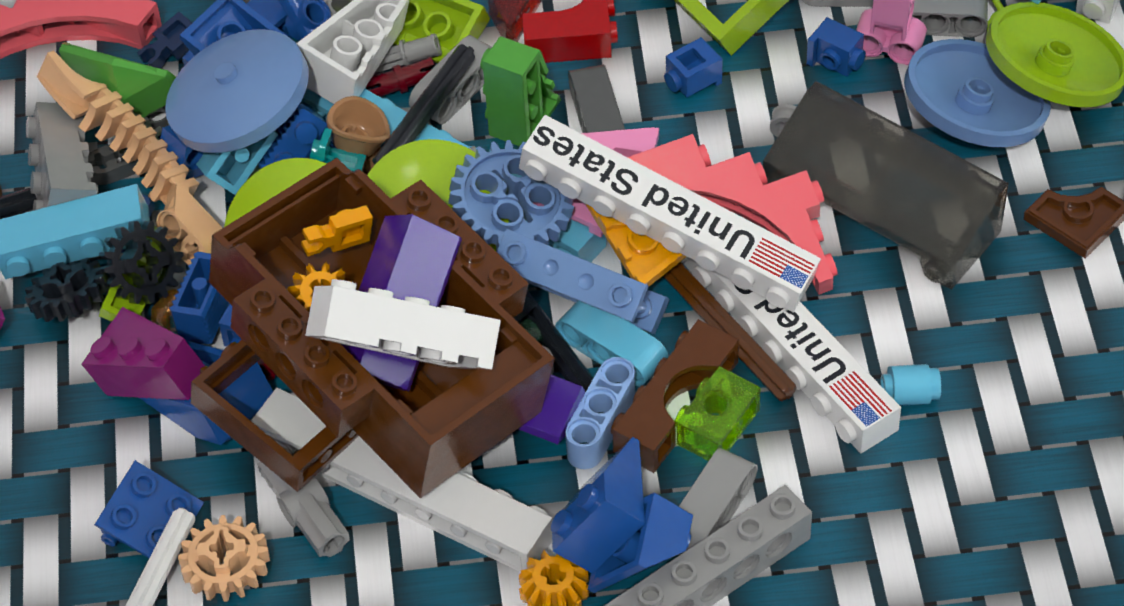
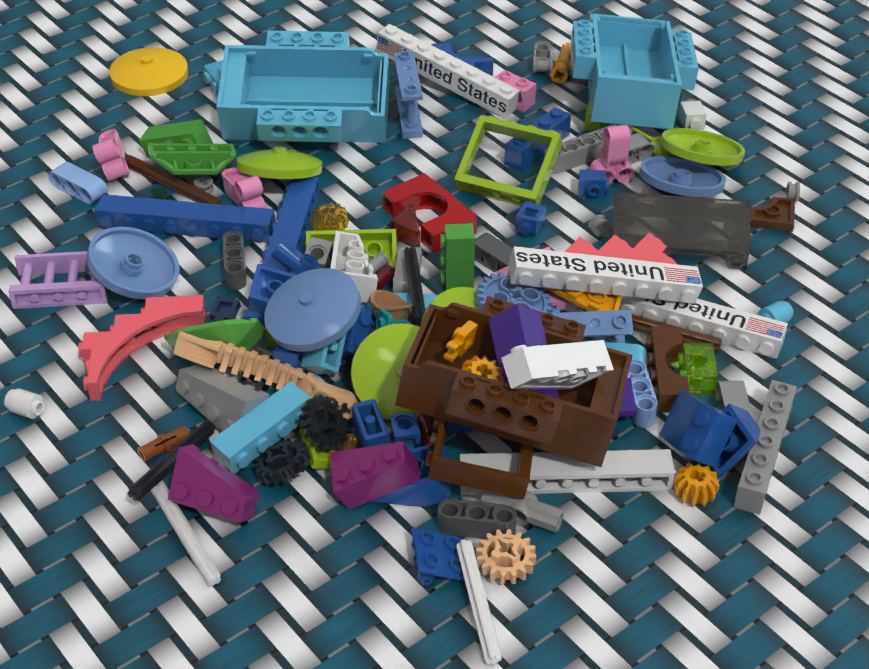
camera: 35 degrees left, 10 degrees down
none -> dark grey beam [438,499,517,539]

